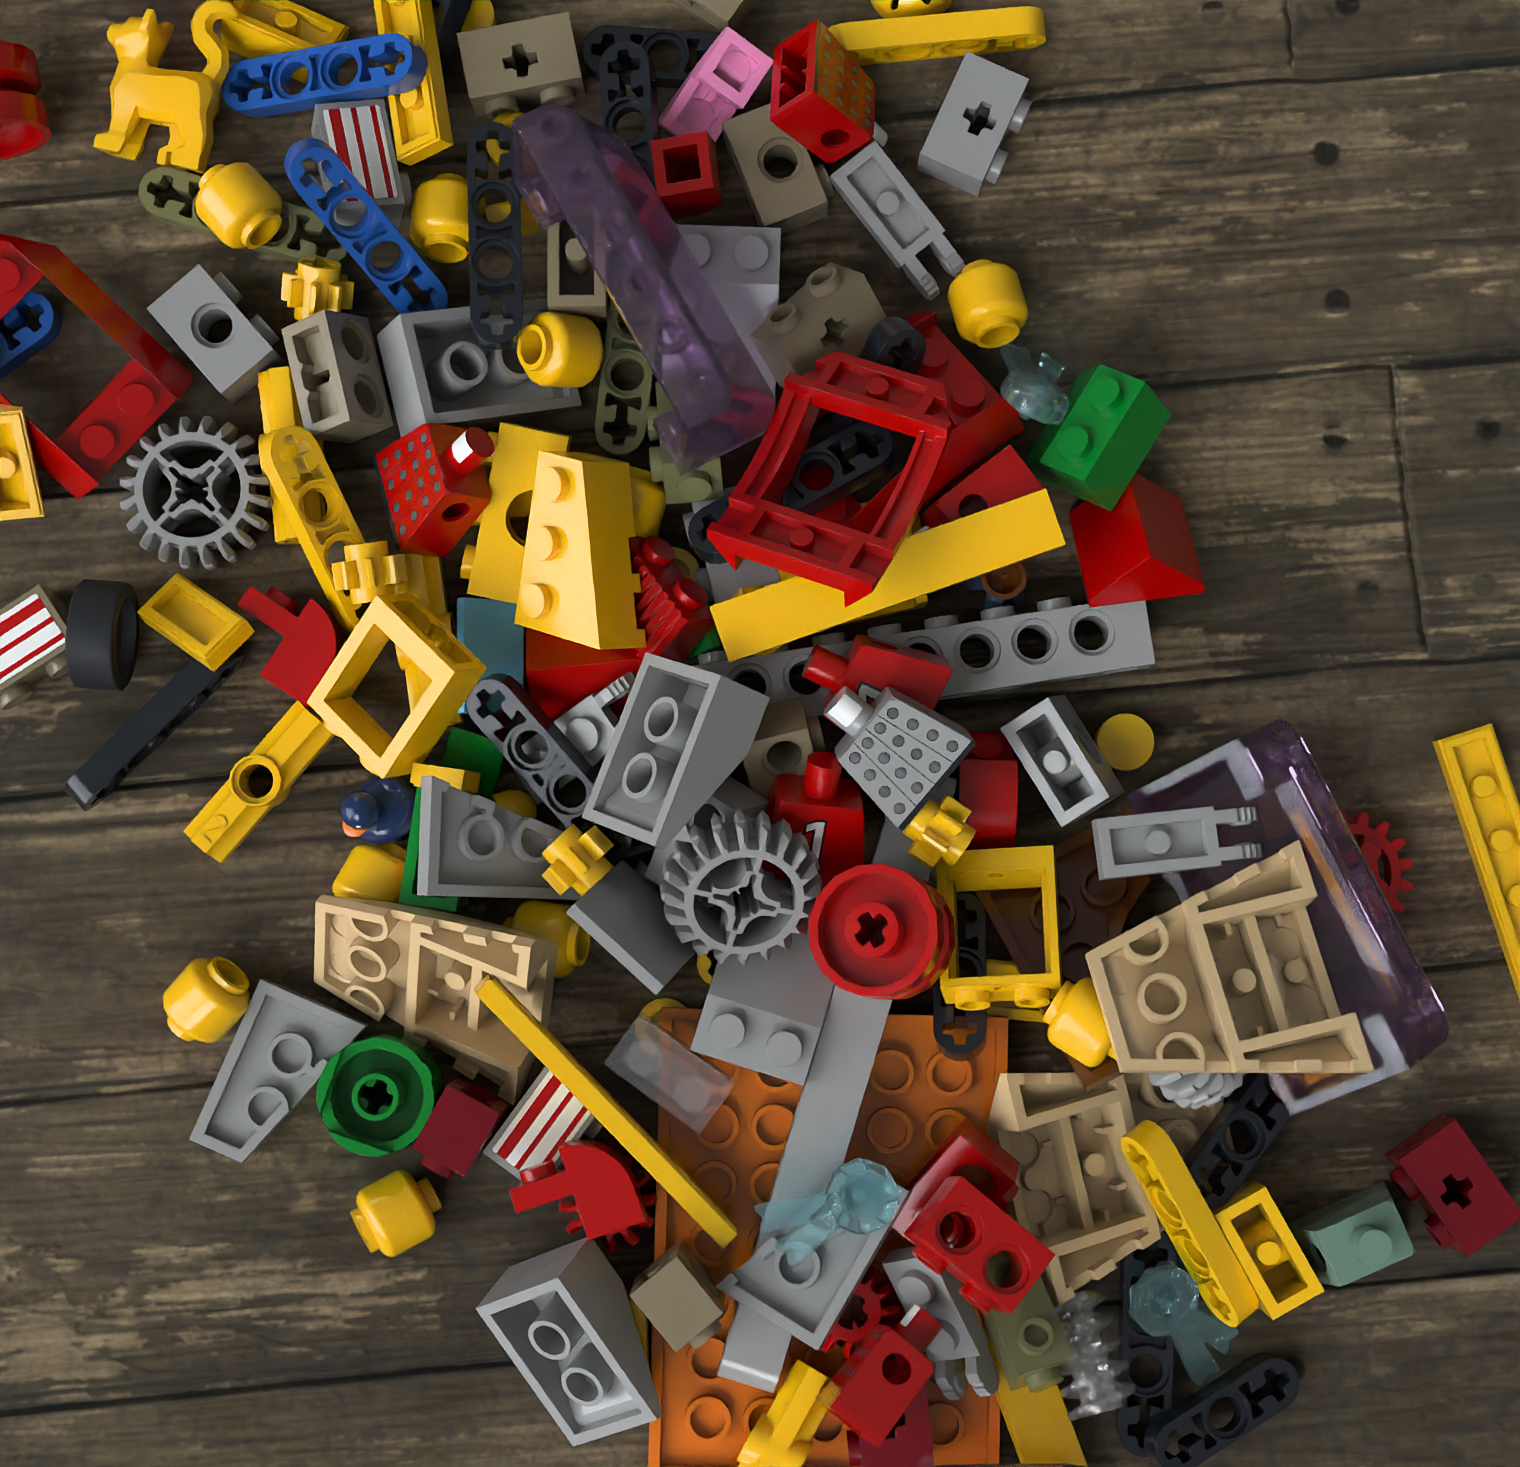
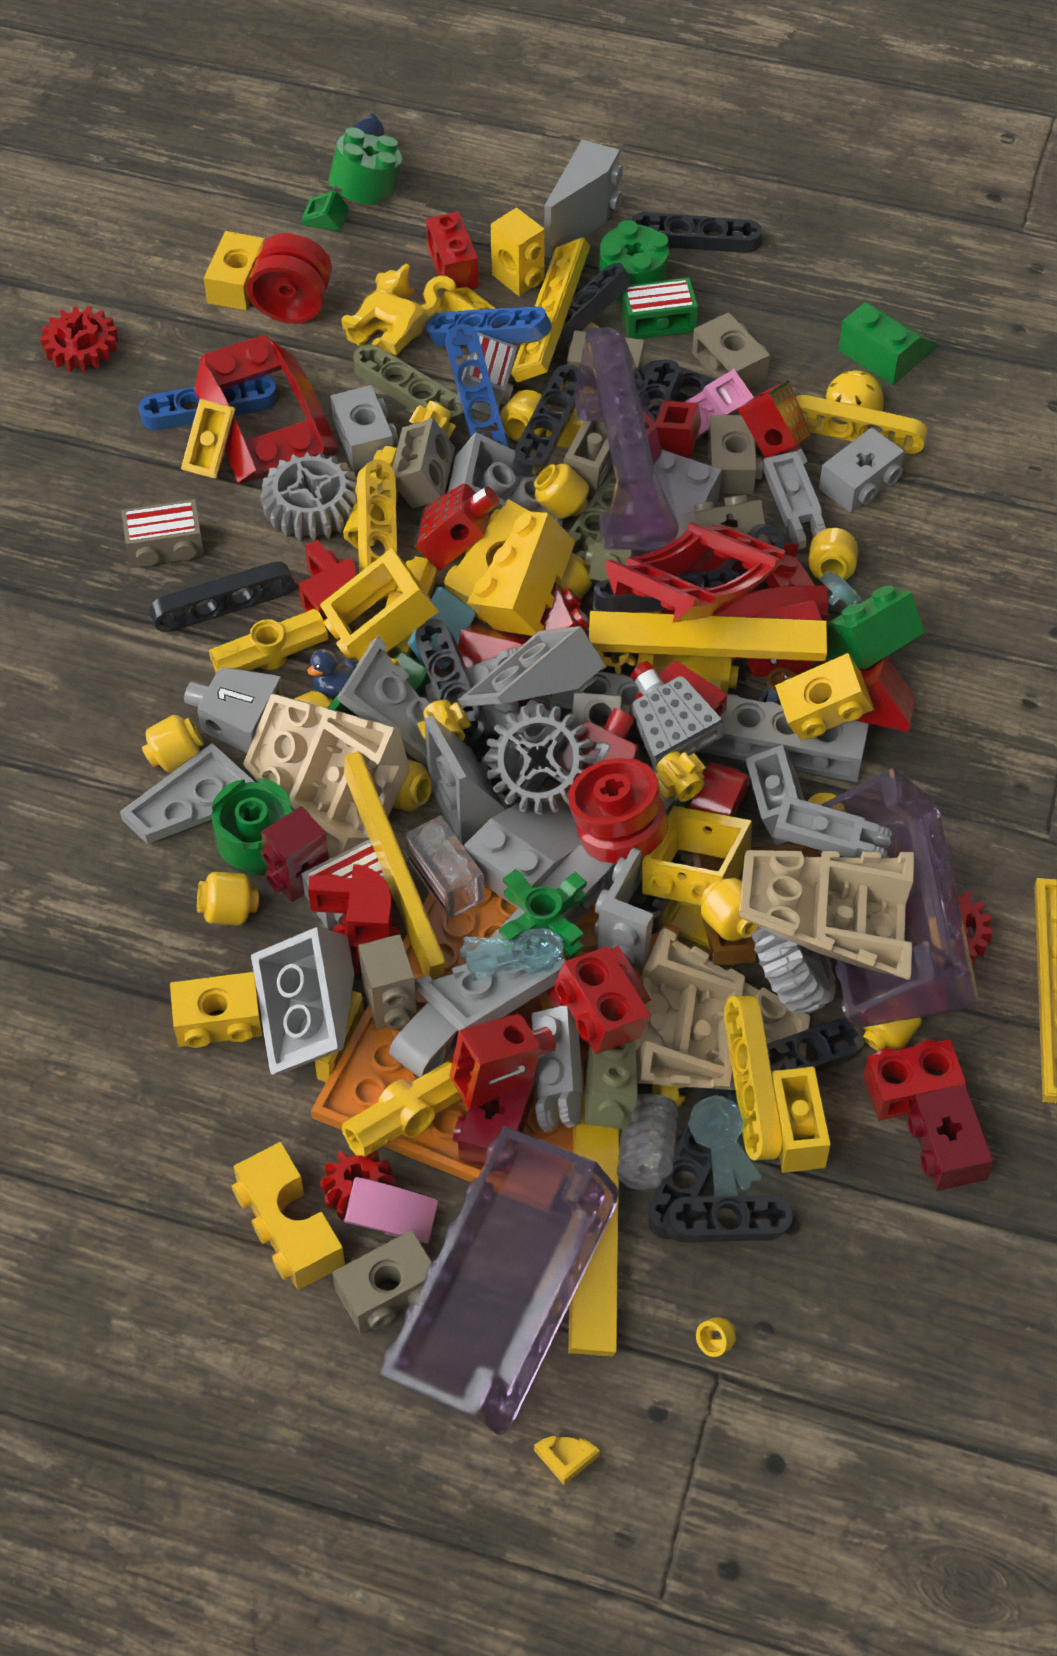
camera: 20 degrees right, 30 degrees down
black tyre [65,579,140,691] -> none
yellow tile [137,572,255,672] -> none
yellow head [195,162,282,249] -> none
yellow gear [331,540,408,604] -> none
sand green torso [1287,1181,1416,1287] -> none
none -> yellow brick [170,972,263,1048]
none -> light grey torso [184,667,283,753]
none -> green pin [499,869,587,959]
none -> light grey bracket [593,848,653,972]
none -> yellow brick [775,653,874,741]
none -> red brick [863,1039,966,1121]

